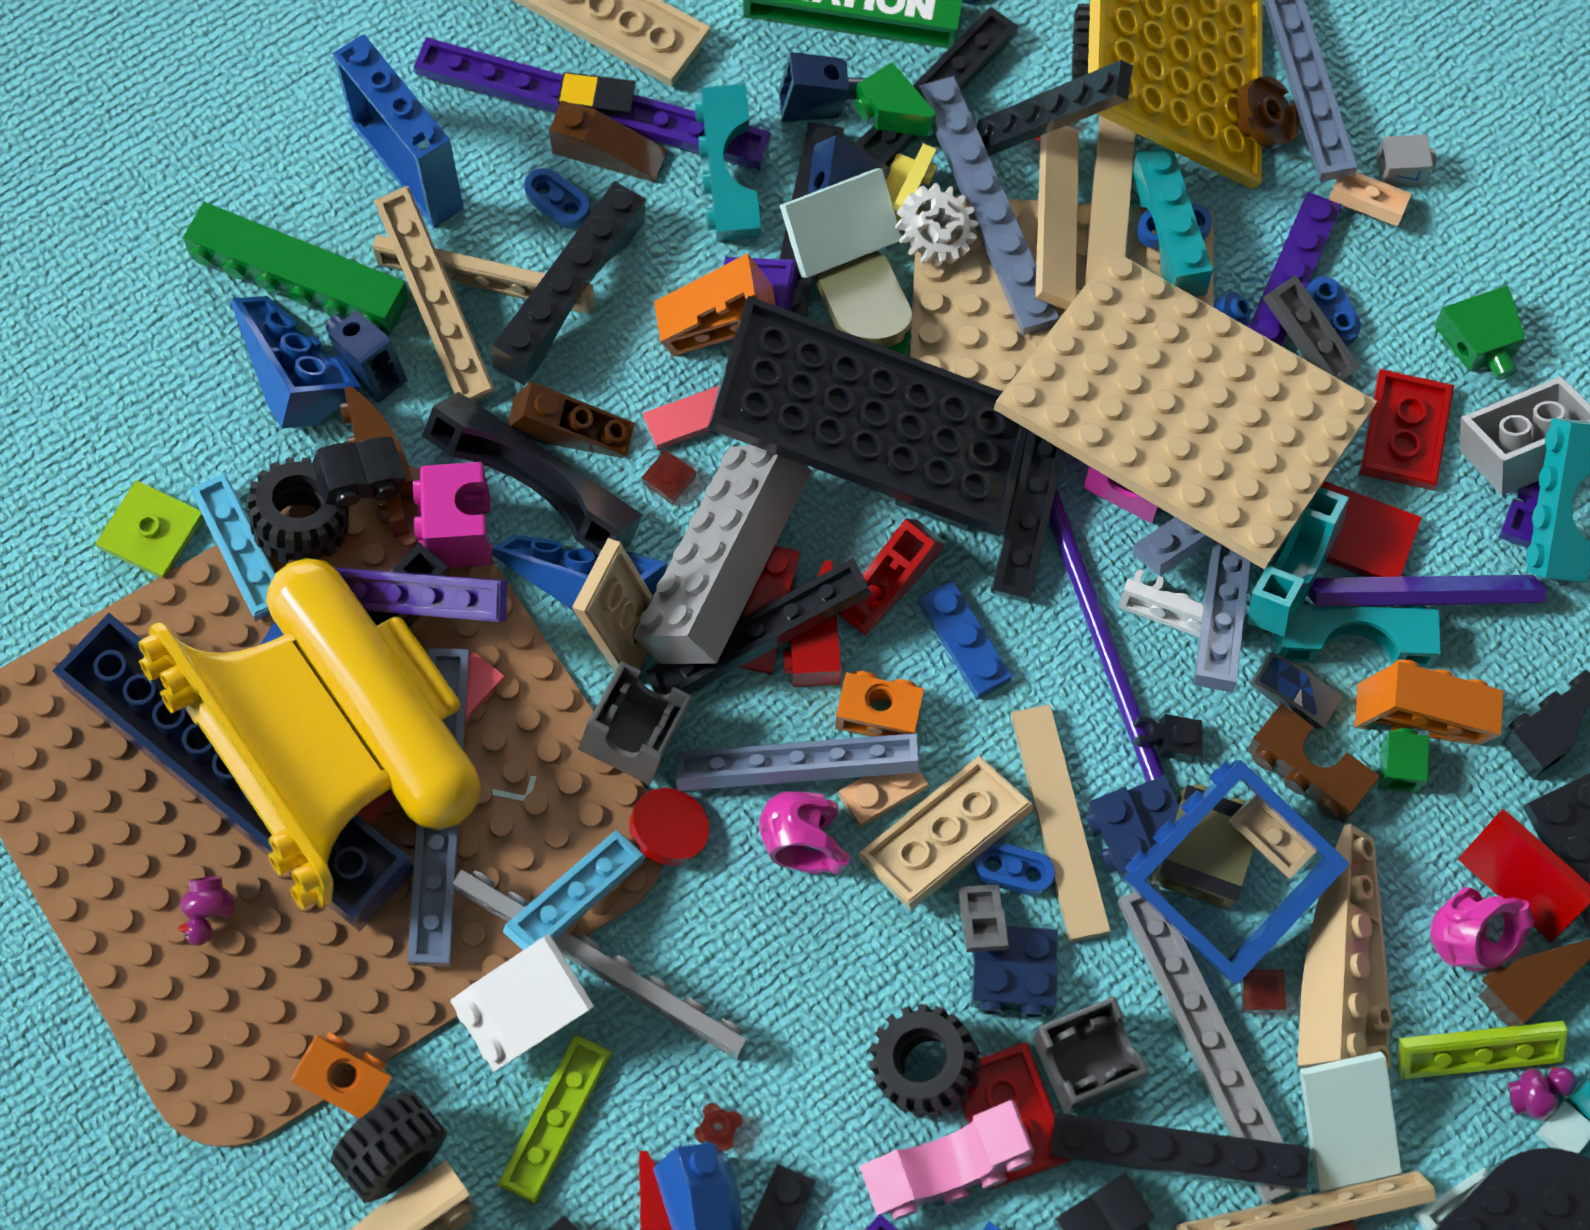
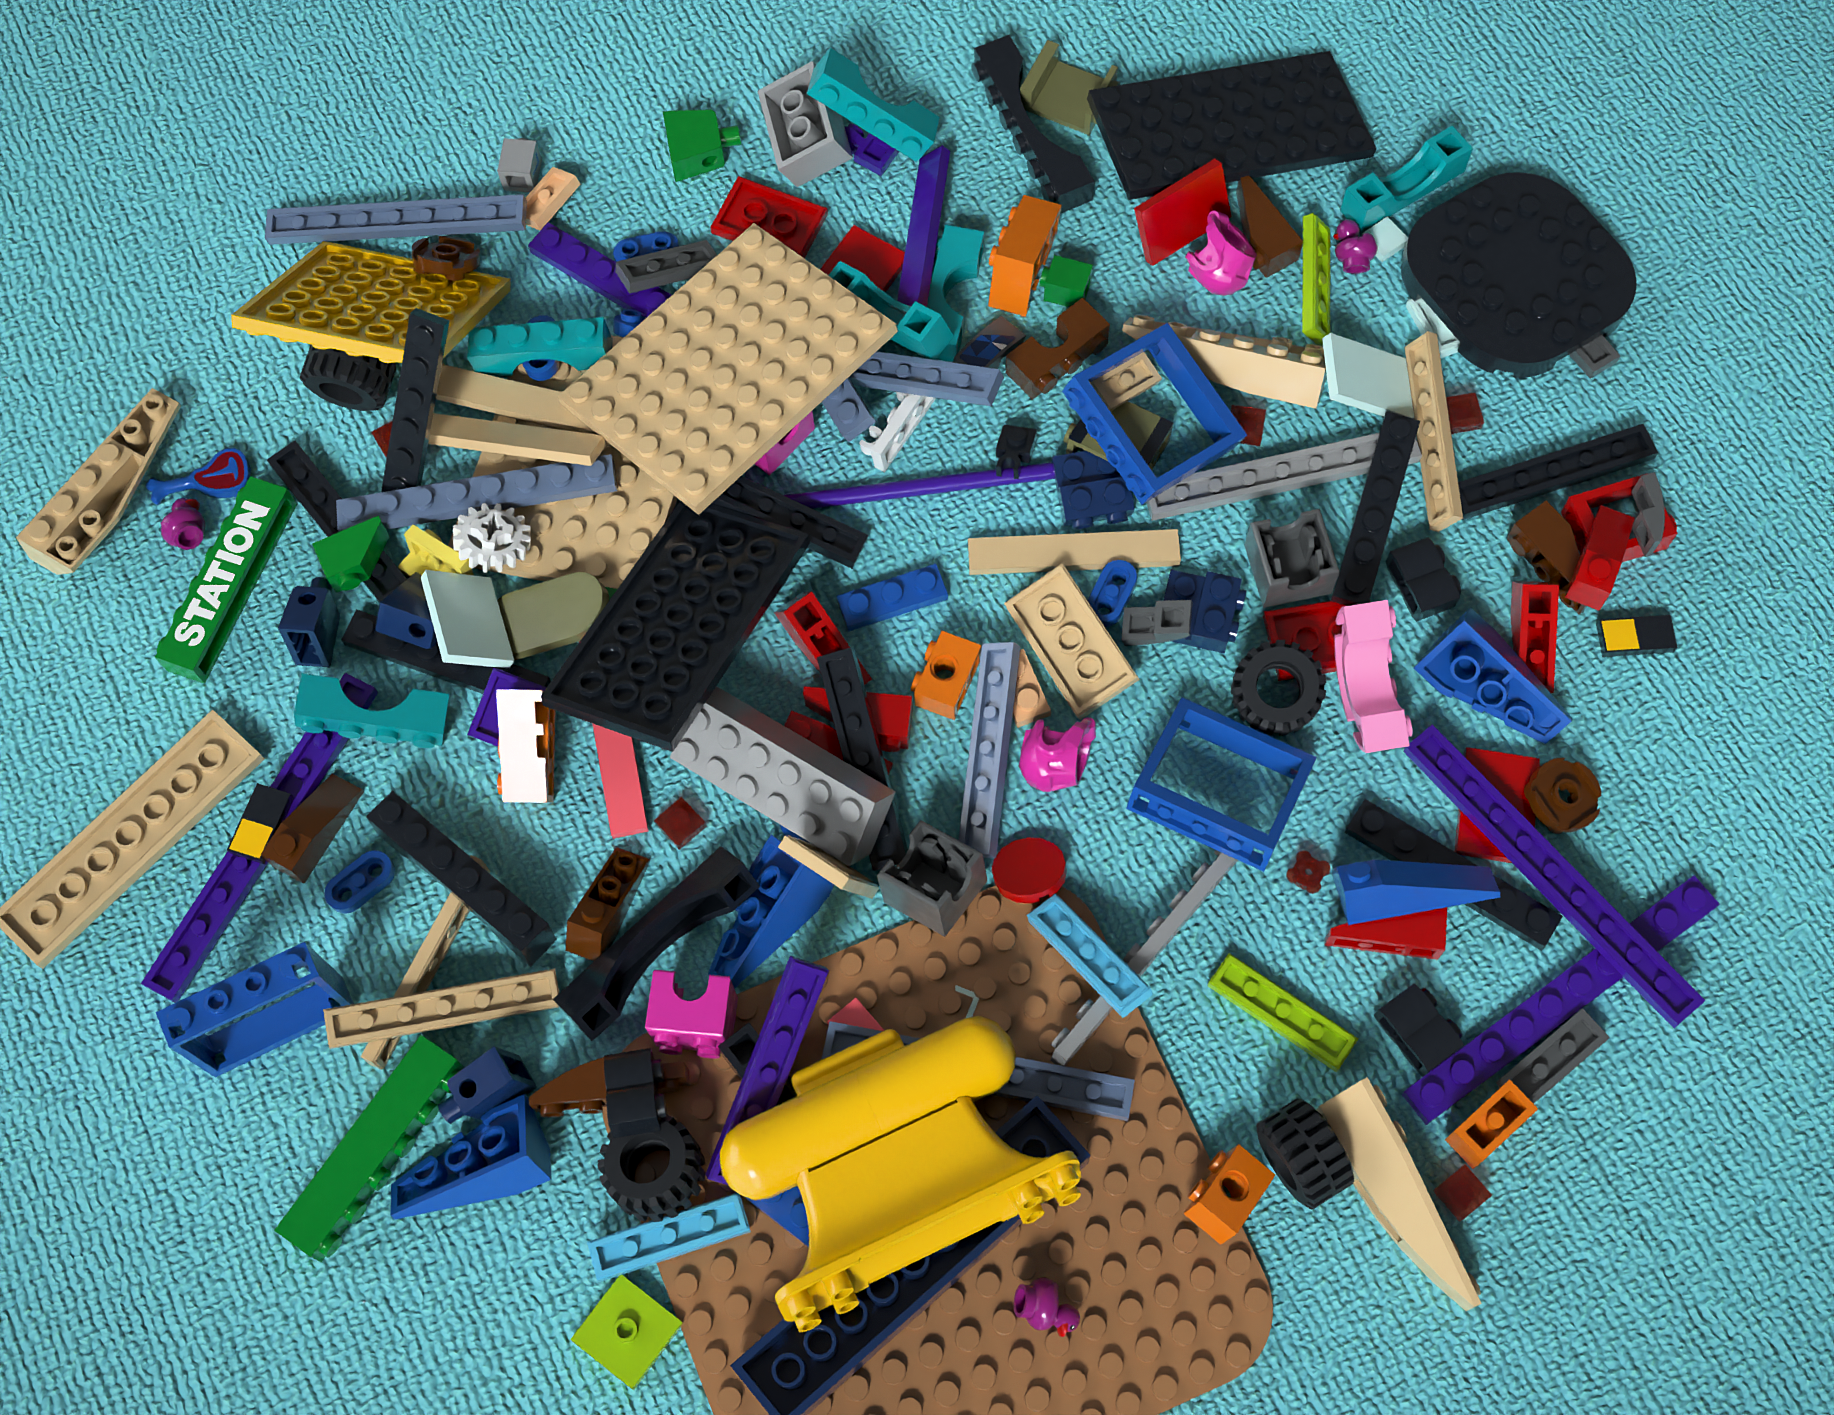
camera: 75 degrees left, 0 degrees up
white slope [450,934,594,1072] -> none
none -> blue window [1126,697,1317,872]

